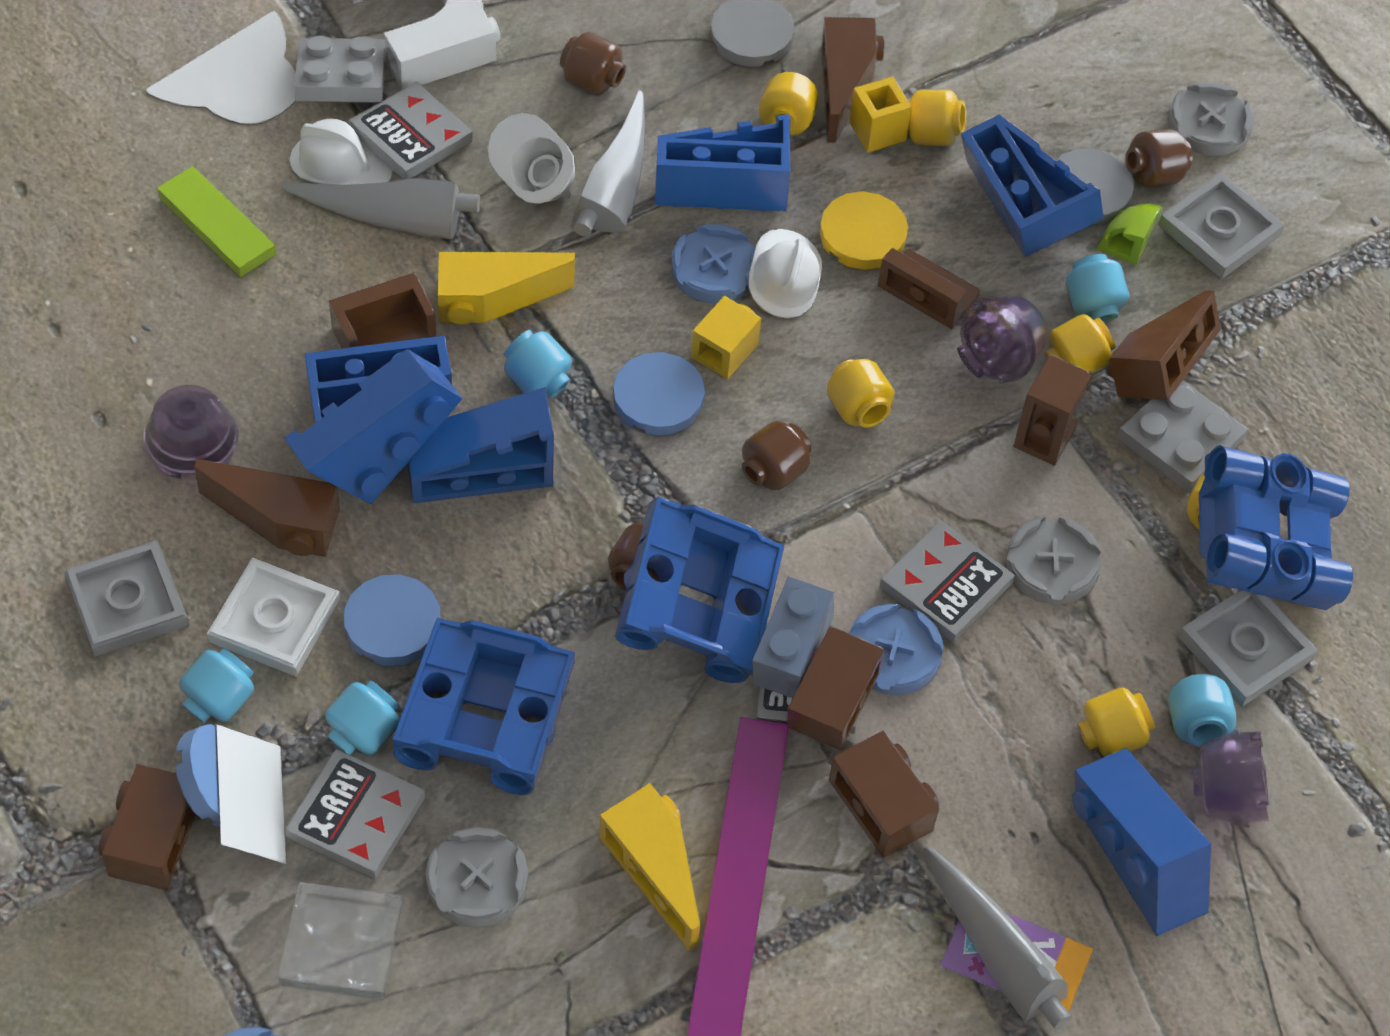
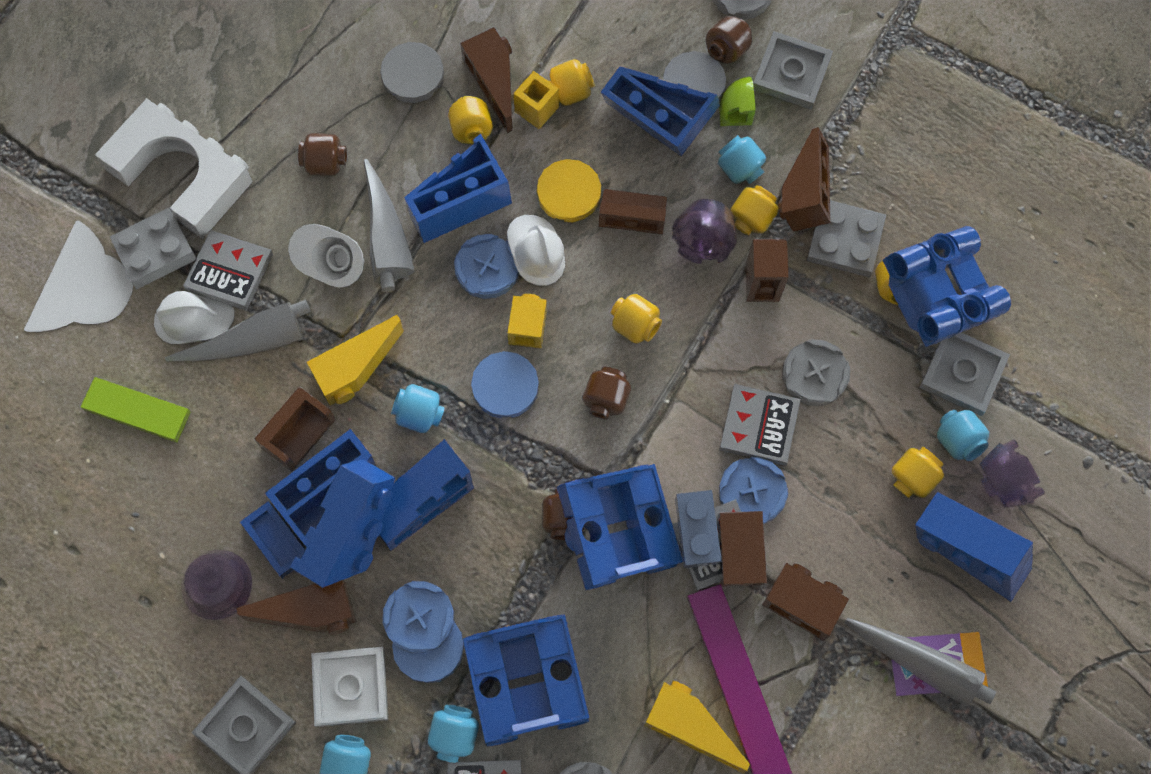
camera: 25 degrees left, 15 degrees up
none -> blue tile [240,501,305,579]
none -> medium blue tile [382,581,454,653]

